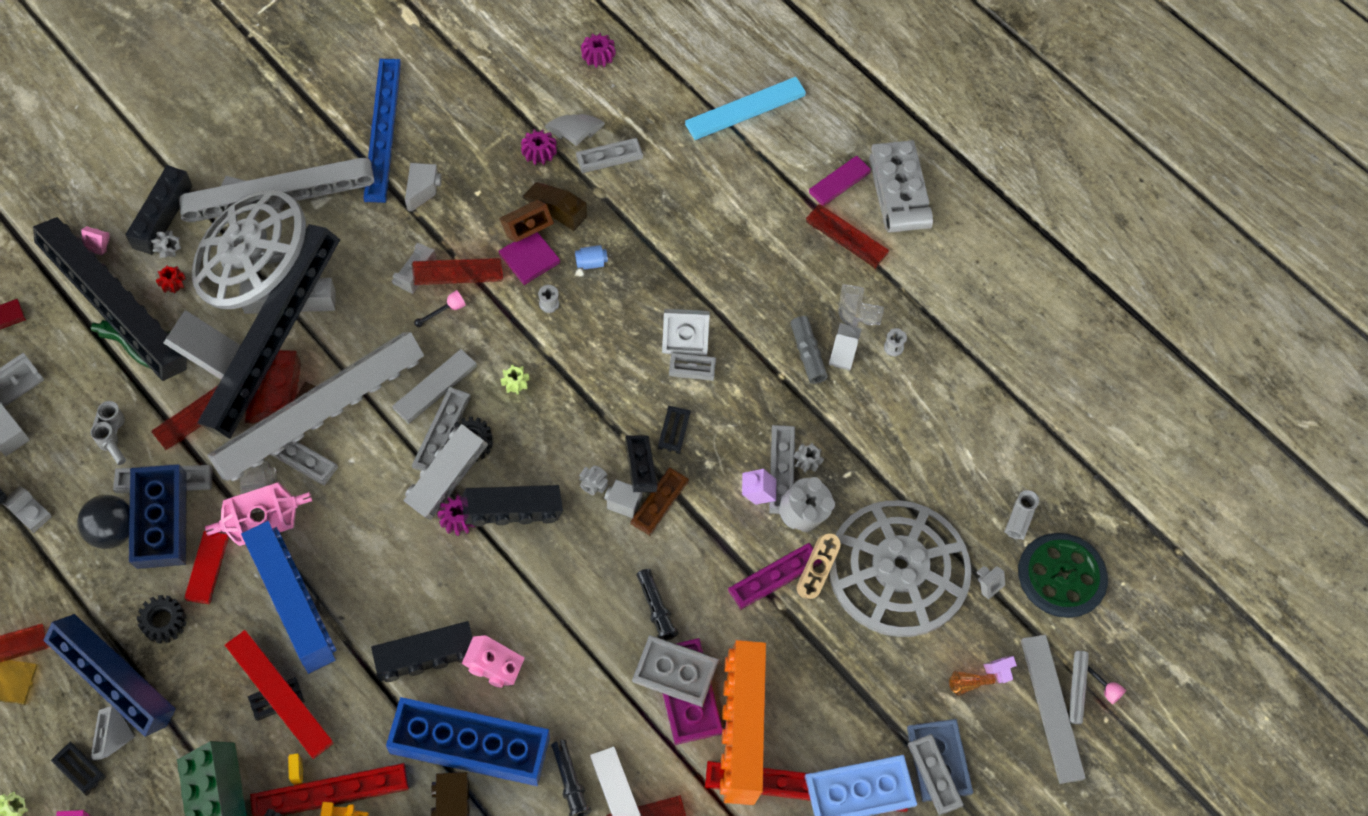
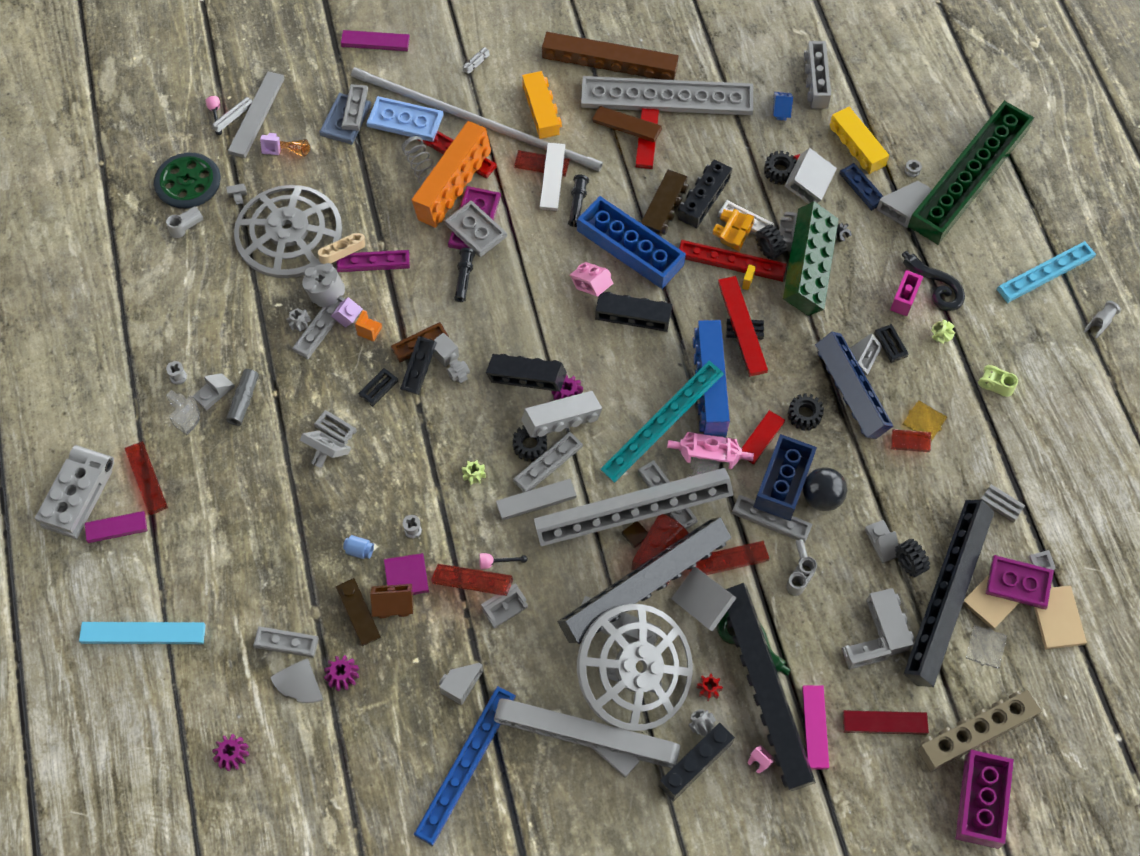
camera: 150 degrees left, 0 degrees up
none -> orange panel [355,310,382,342]
none -> light grey piece [402,136,435,186]
none -> teal tile [600,361,724,483]
none -> dark pink tile [802,685,829,770]

